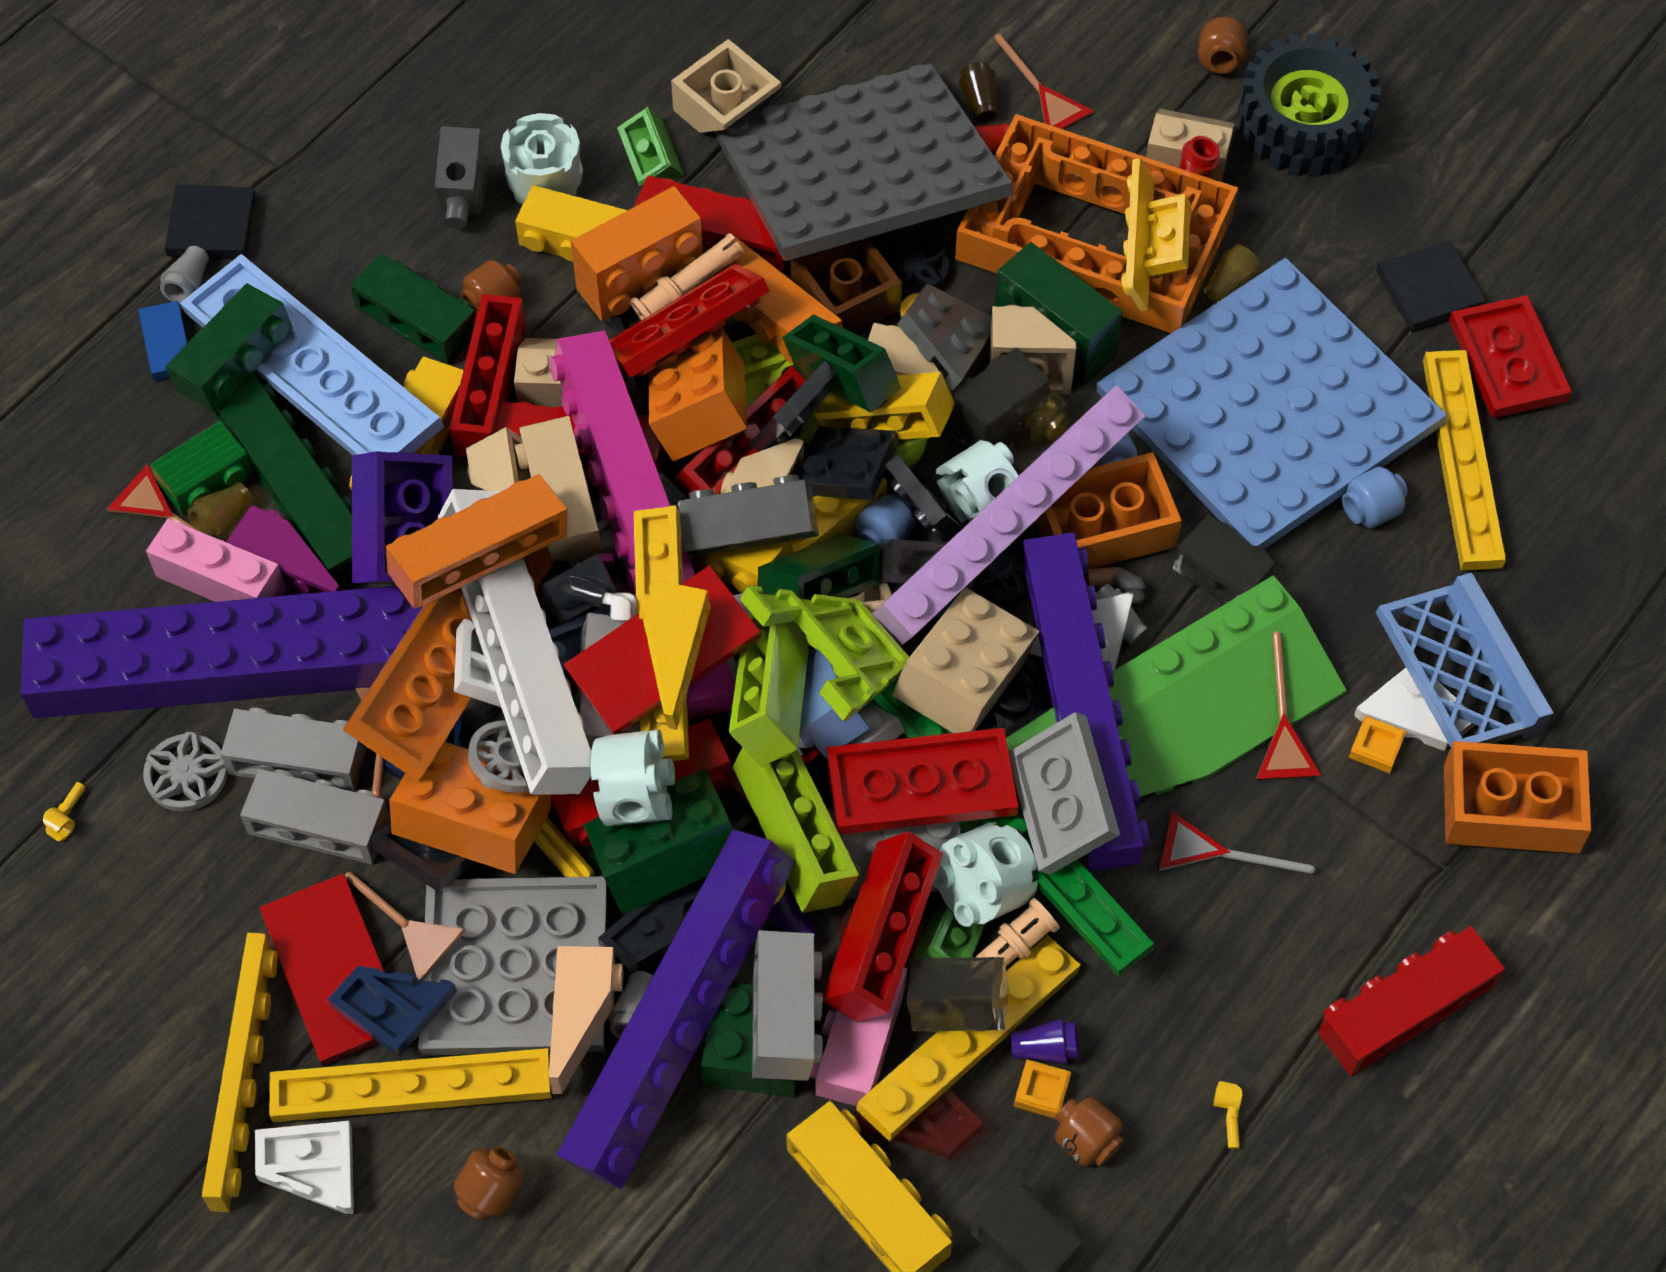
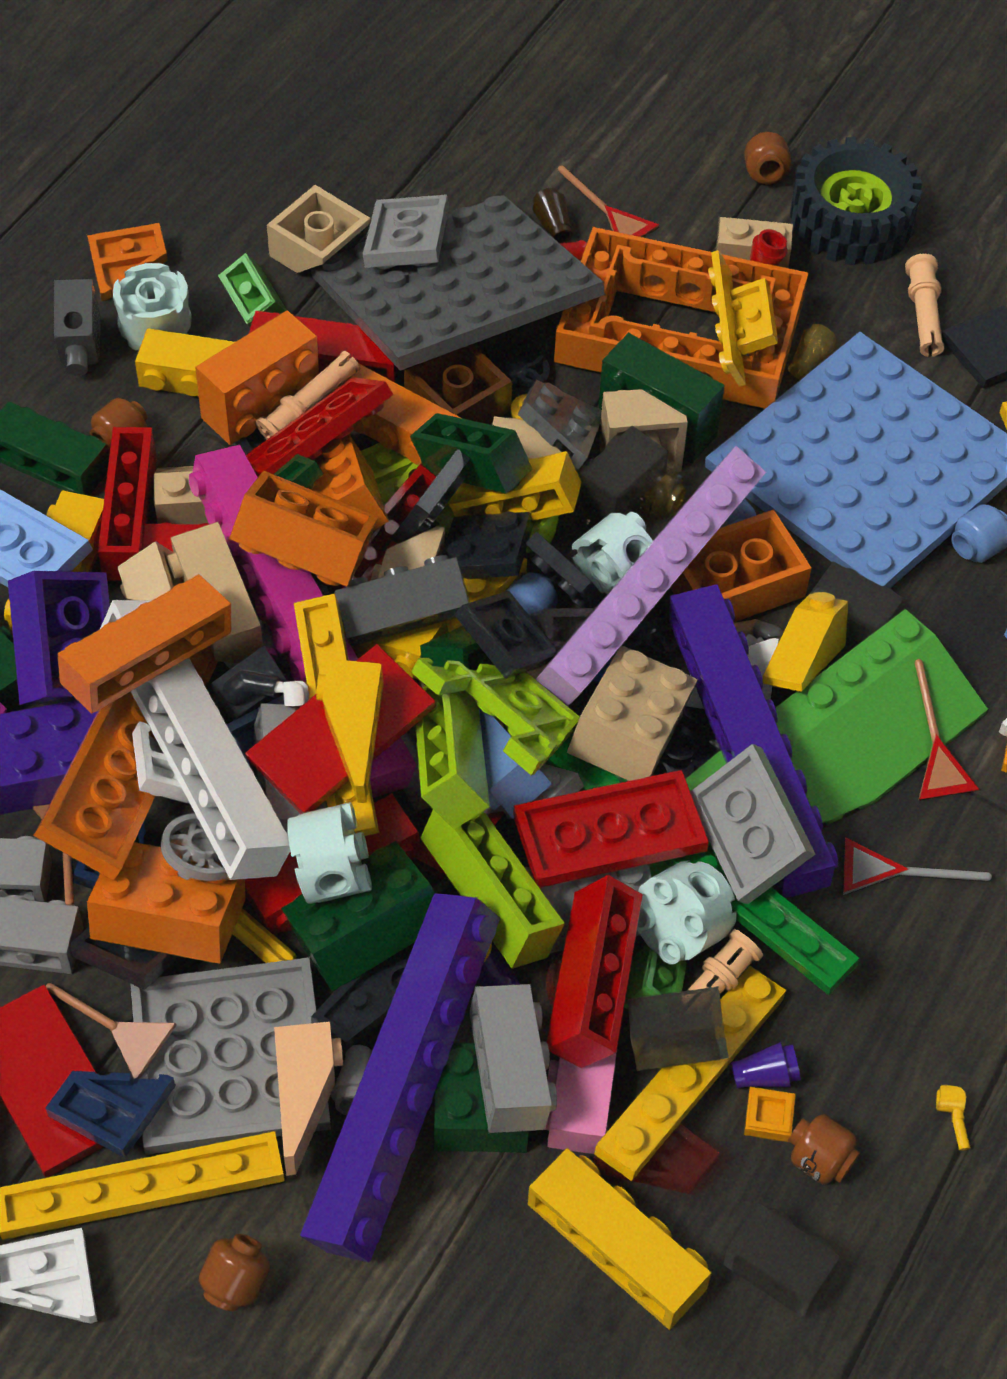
camera: 10 degrees left, 5 degrees down
none -> orange wing [87,223,167,301]
none -> orange brick [229,471,379,587]
none -> dark green plate [274,454,324,489]
none -> light grey plate [363,195,449,269]
none -> black tile [454,591,558,679]
none -> yellow slope [762,592,848,692]
none -> light nougat pin [905,254,944,357]

